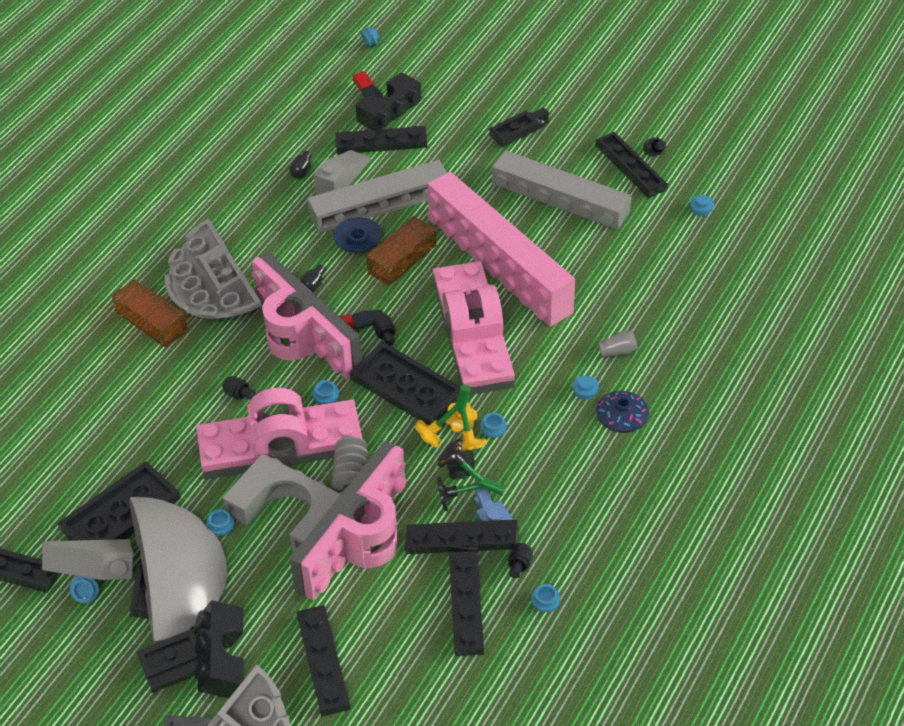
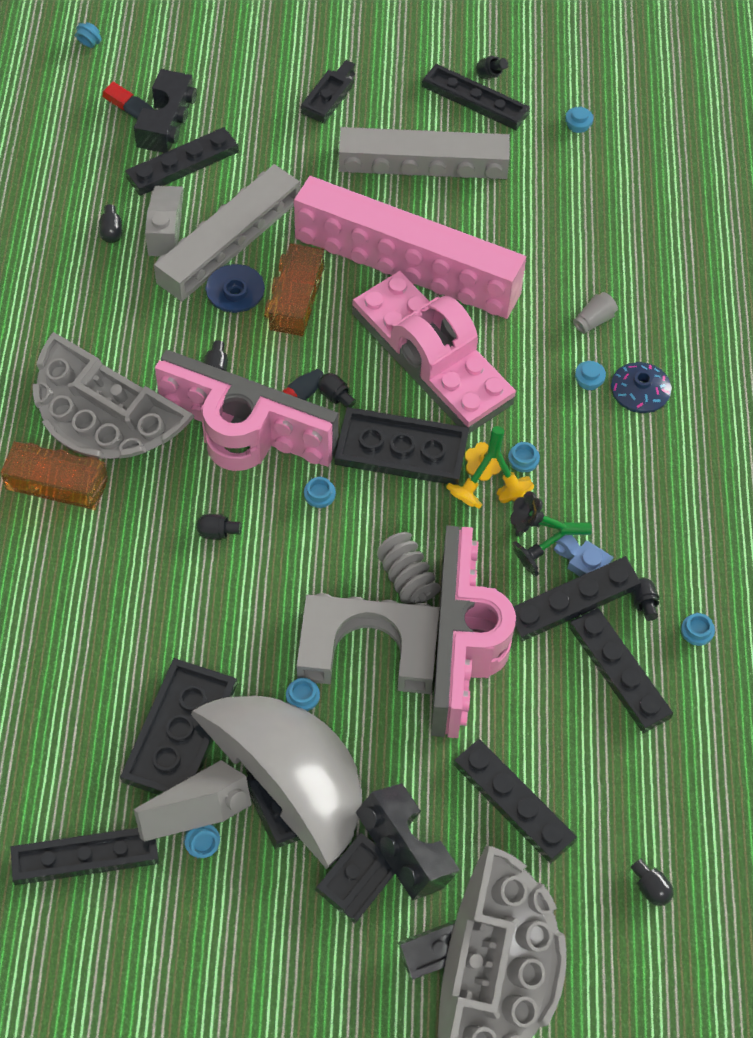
camera: 30 degrees left, 10 degrees up
bright pink piece [196,388,362,480] -> none

